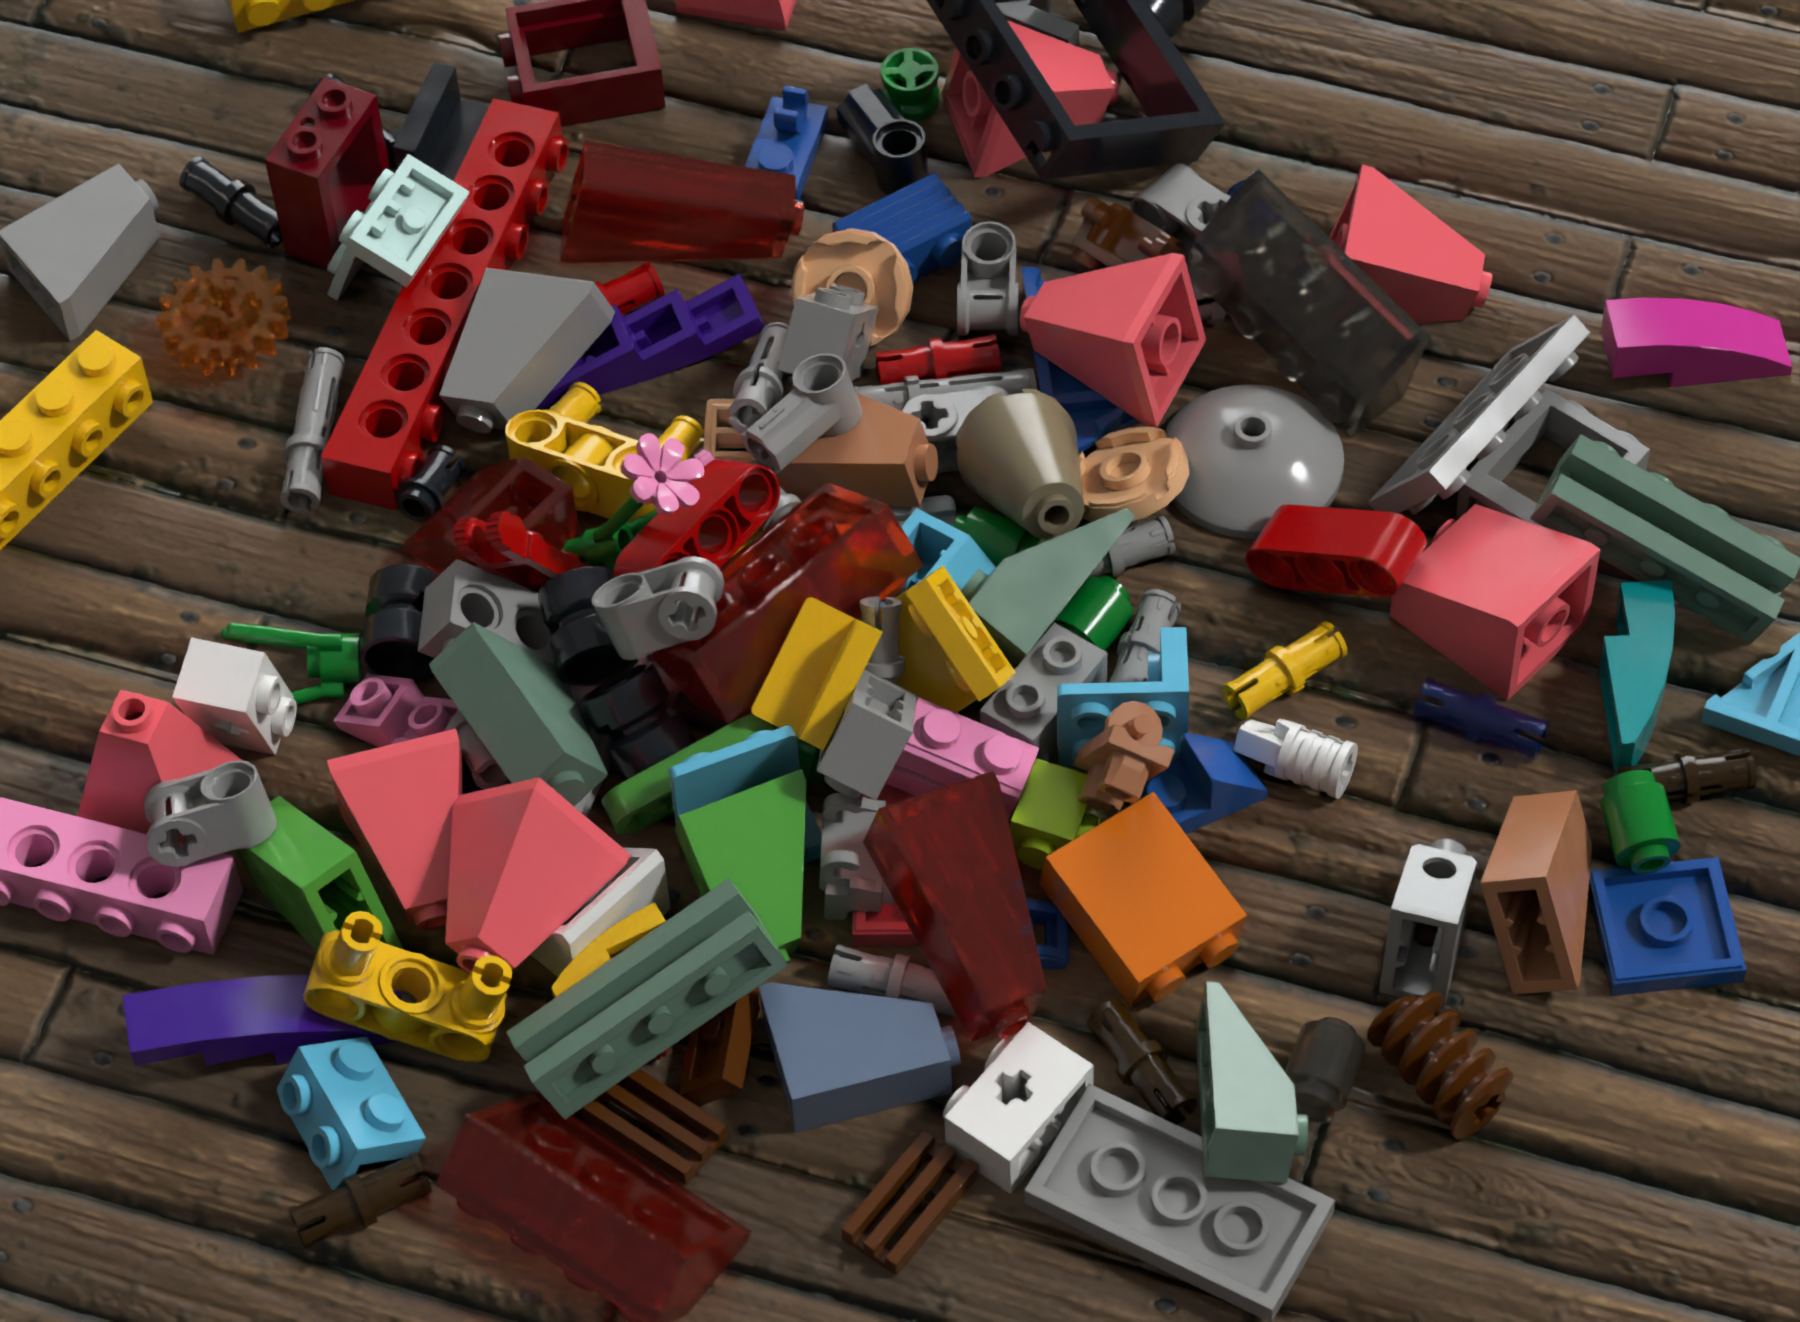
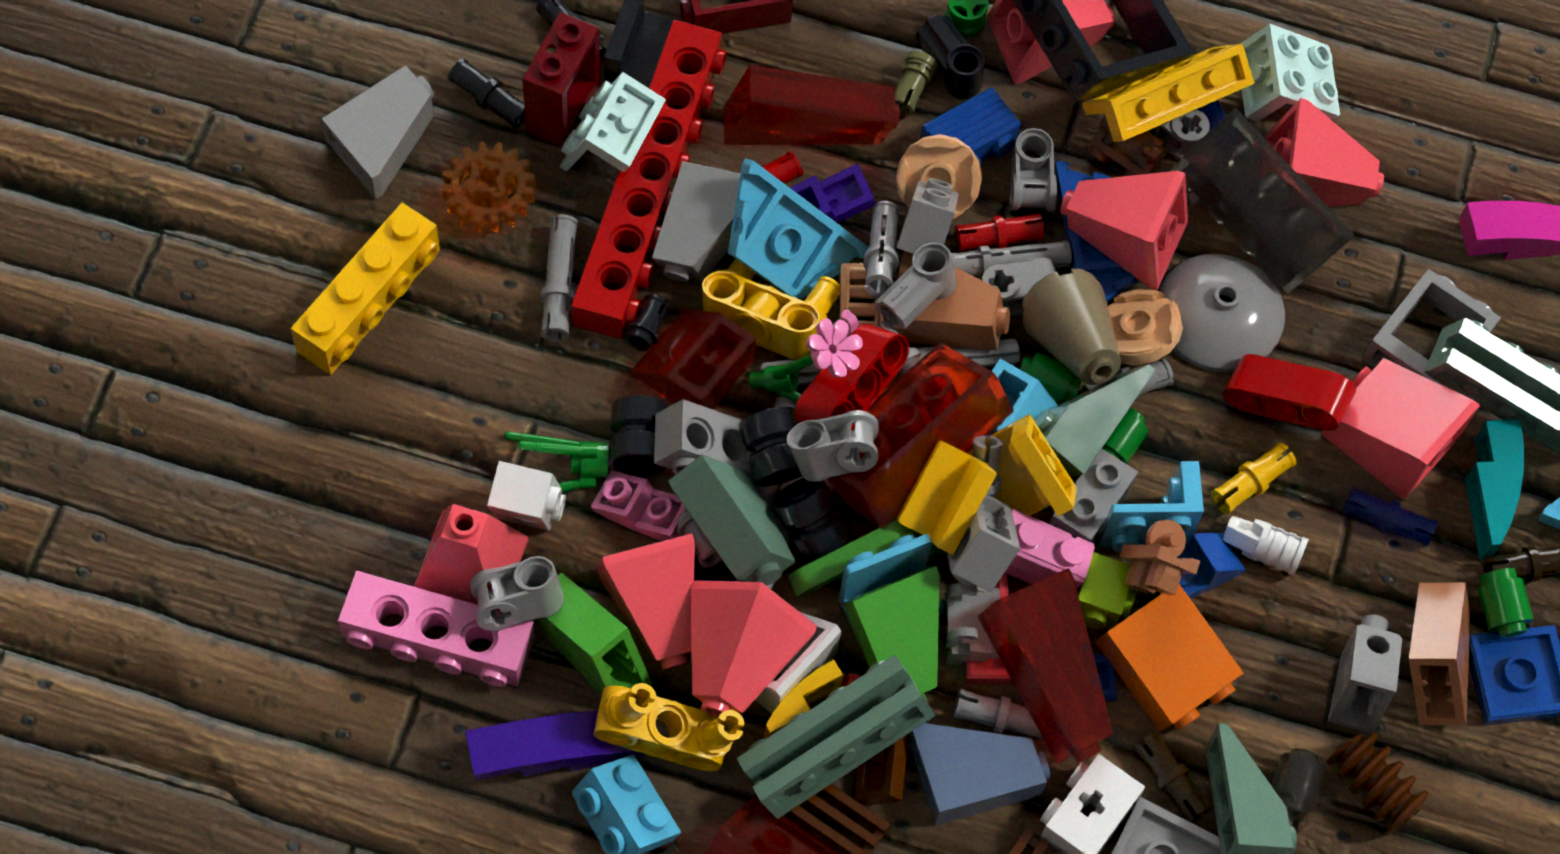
camera: 10 degrees left, 10 degrees up
red hinge [452,511,587,593] -> none
blue plate [740,86,829,206] -> none
light grey pin [1109,589,1181,683] -> none
light grey plate [1368,314,1590,515] -> none
none -> medium azure wing [728,158,869,300]
none -> olive pin [888,50,938,116]
none -> yellow fence [1082,44,1255,142]
none -> light aqua bracket [1240,24,1340,122]

